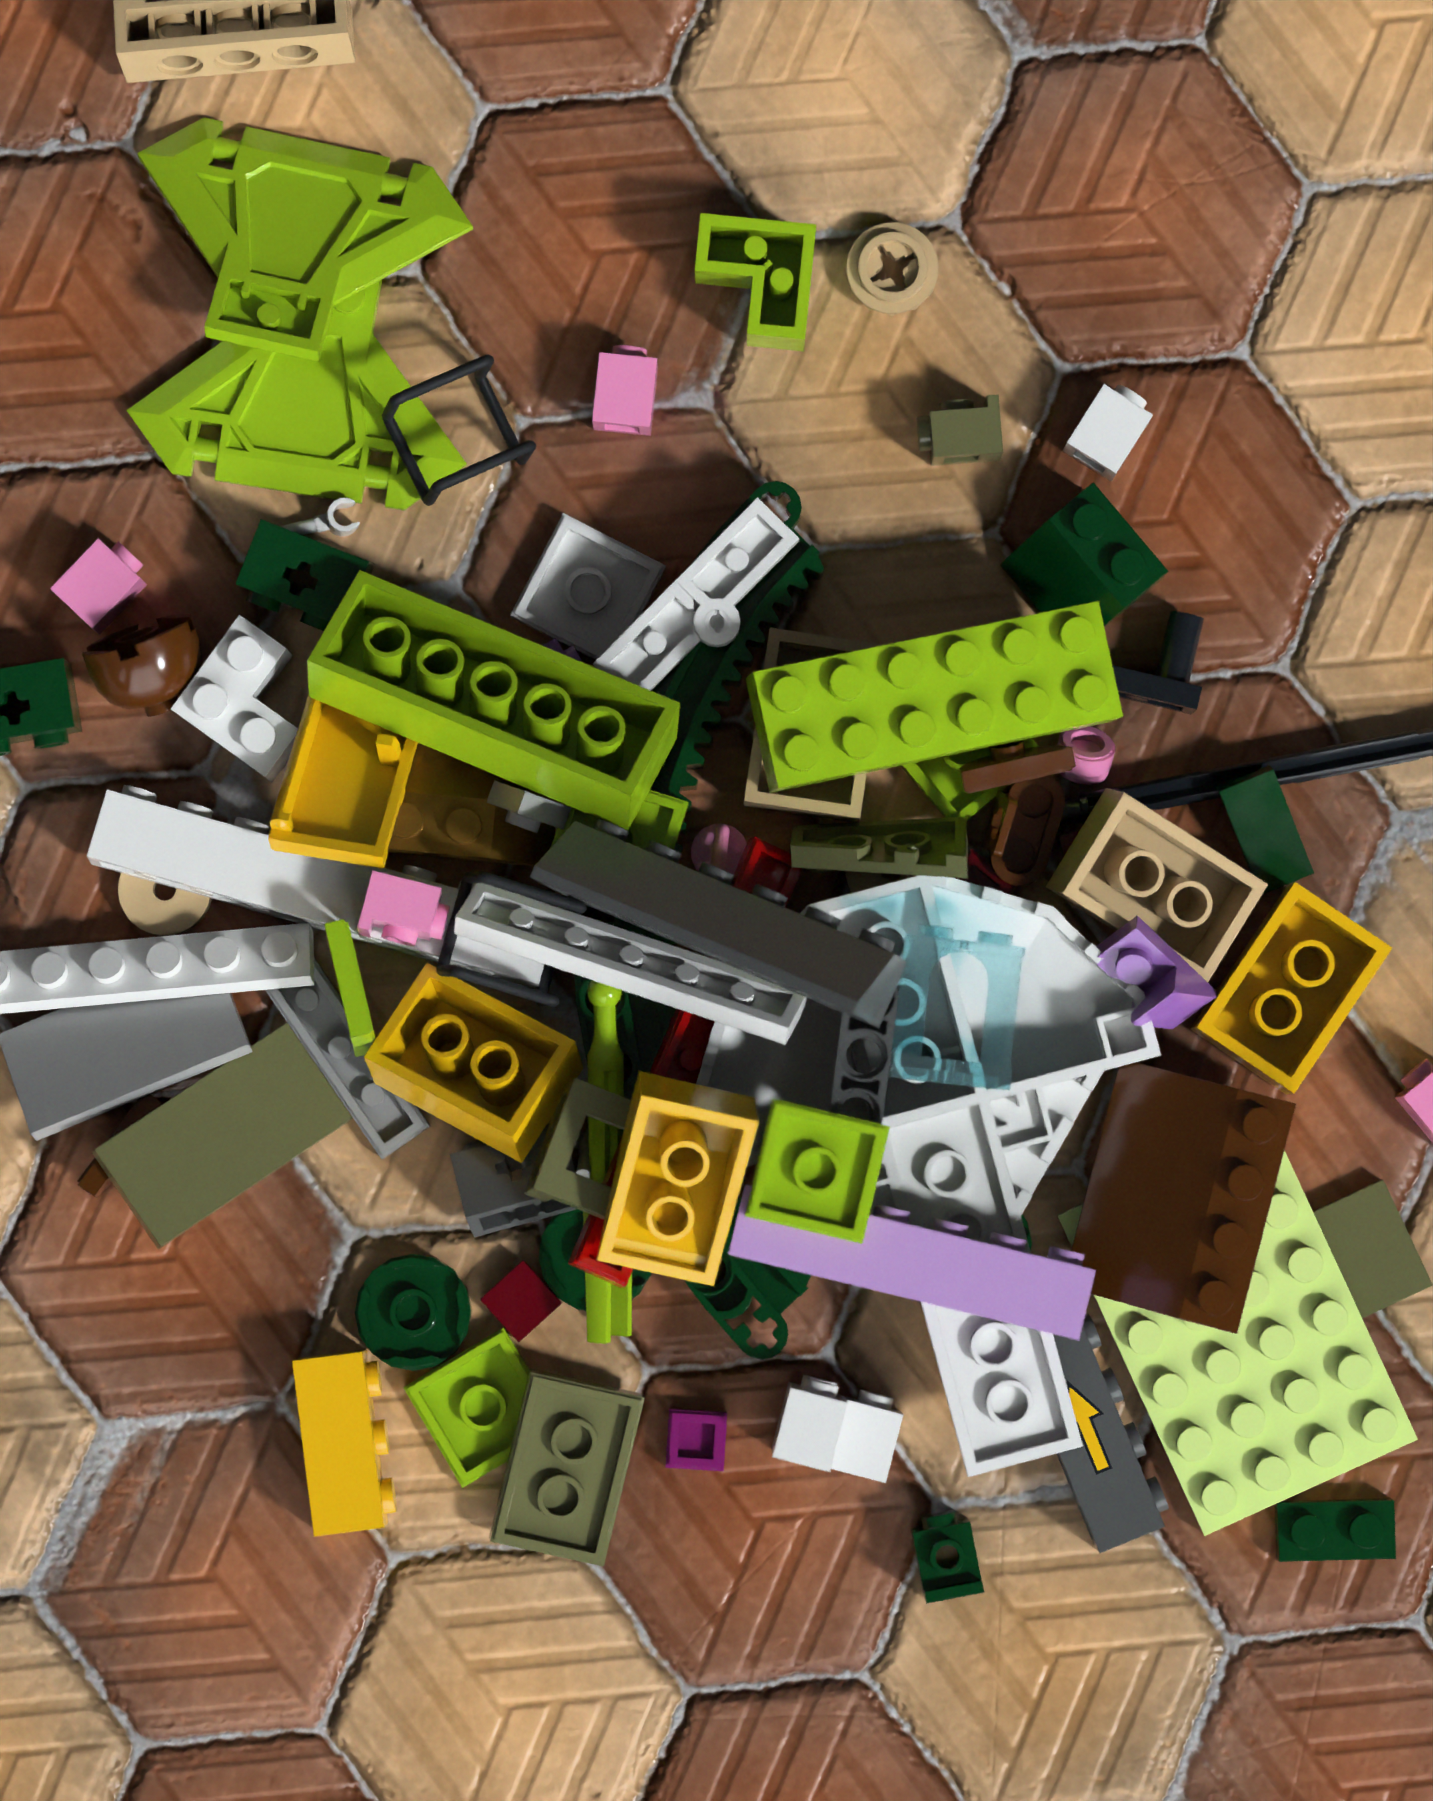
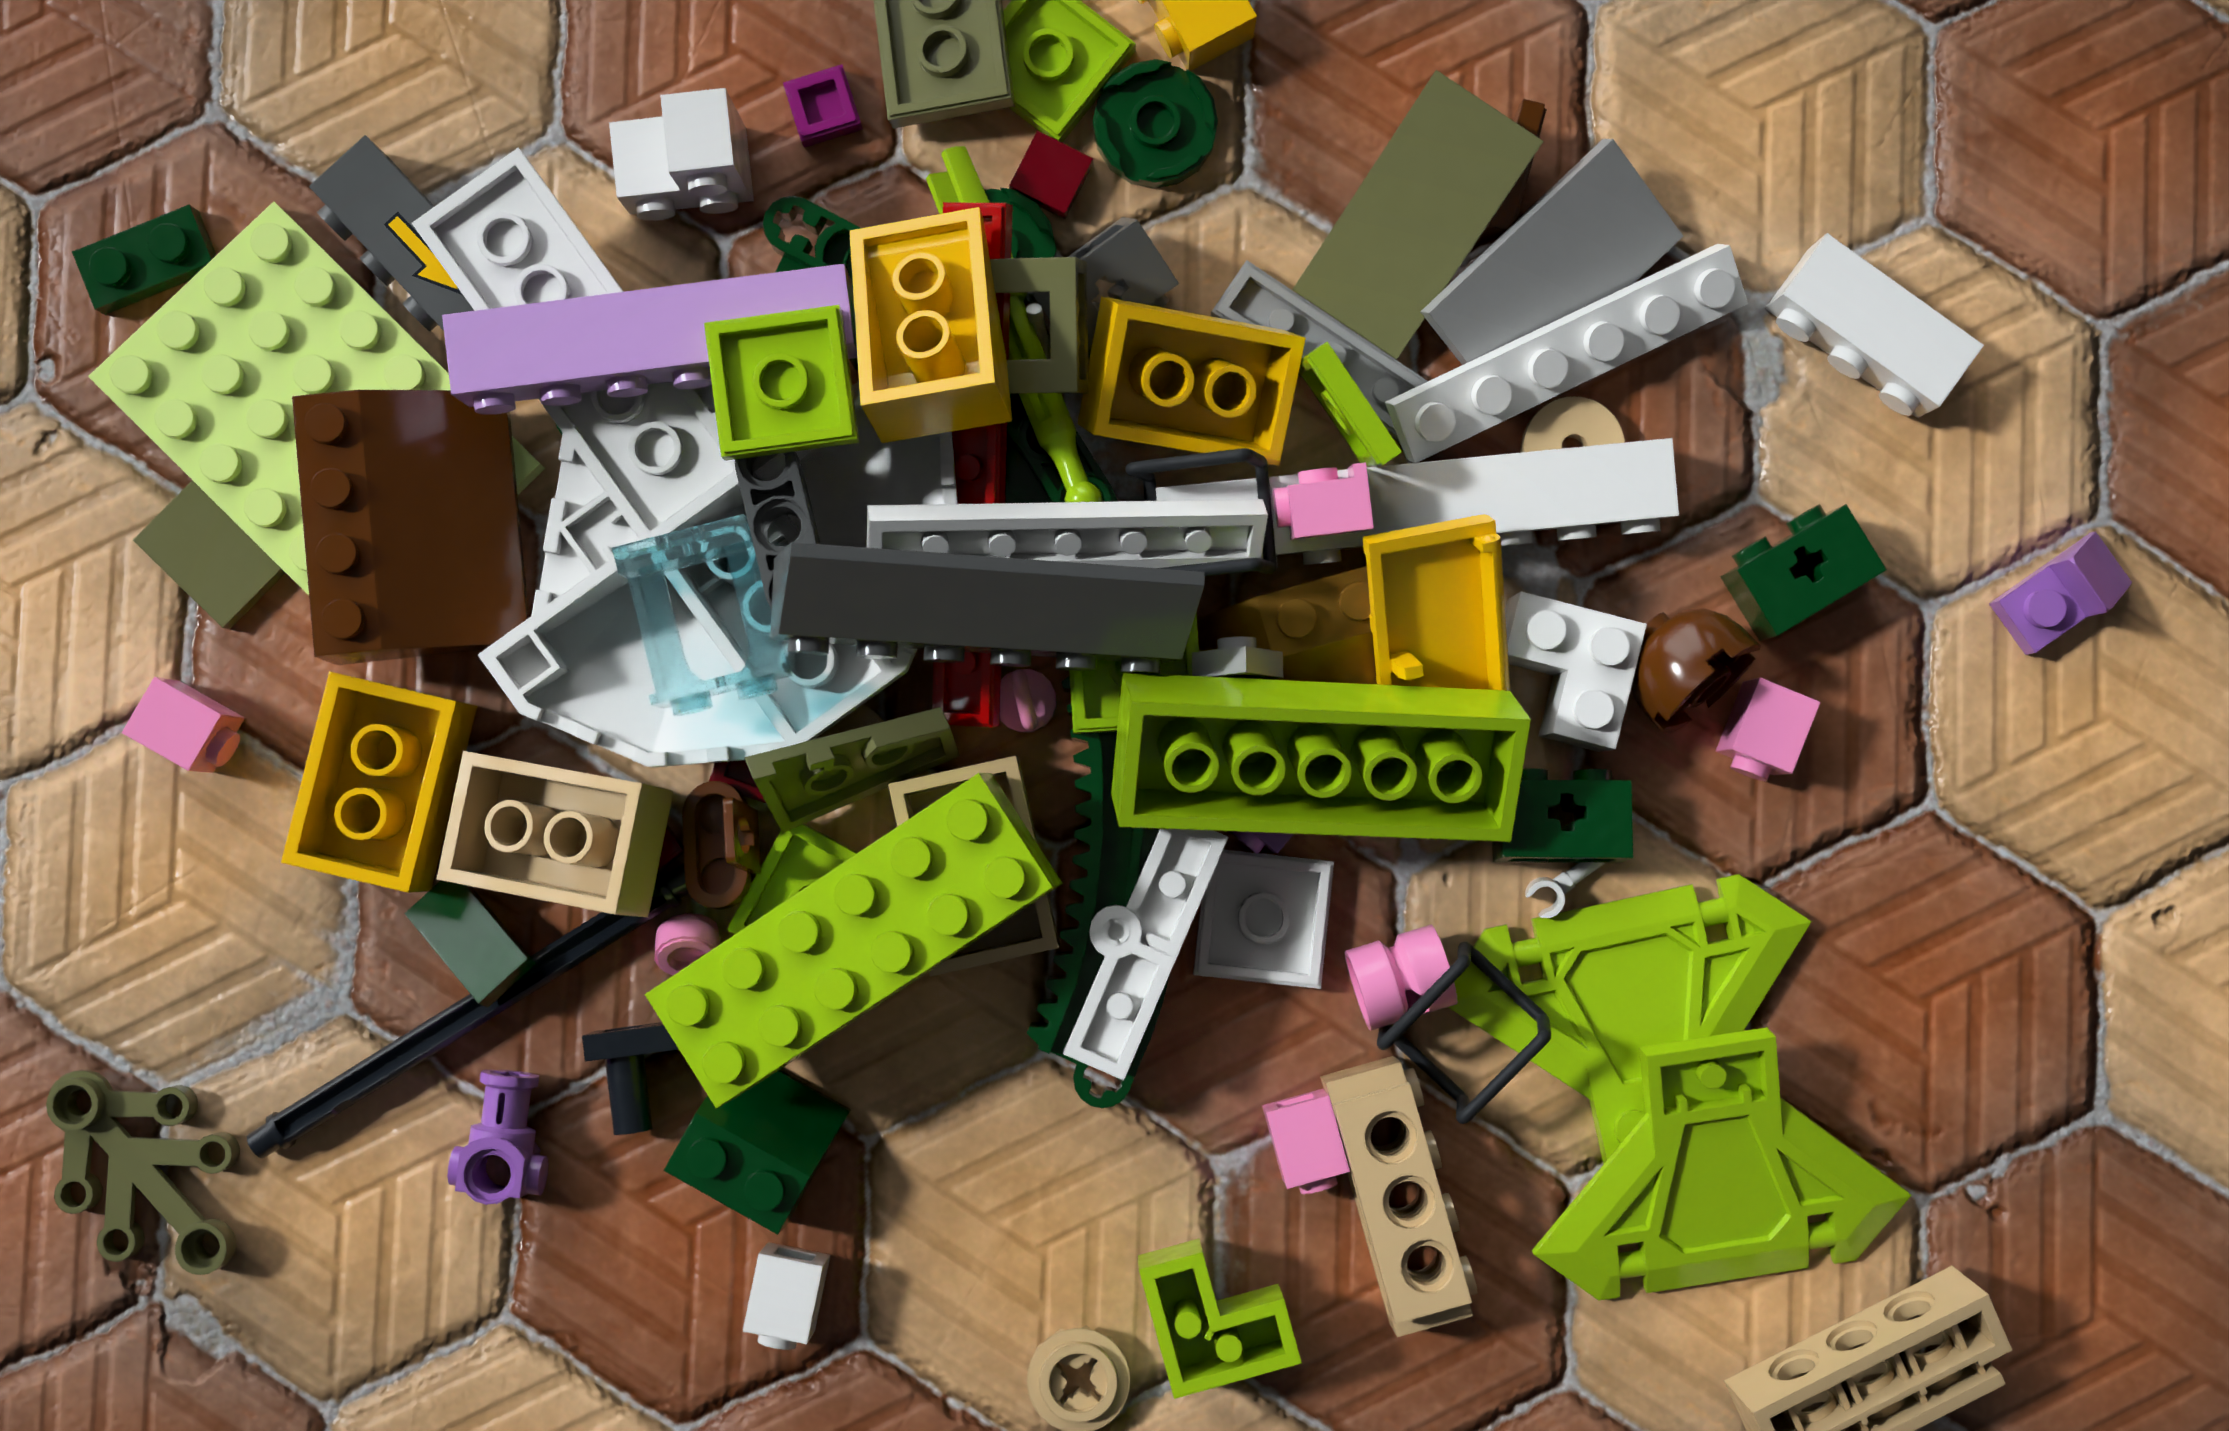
camera: 155 degrees right, 0 degrees up
dark green brick [911,1511,984,1604] -> none
olive brick [917,394,1003,466] -> none
reddish brown plate [959,741,1076,794] -> none
medium lavender slope [1092,916,1217,1029] -> none
none -> medium lavender connector [447,1070,548,1205]
none -> tan brick [1320,1056,1478,1337]
none -> bright pink wheel [1345,924,1458,1031]

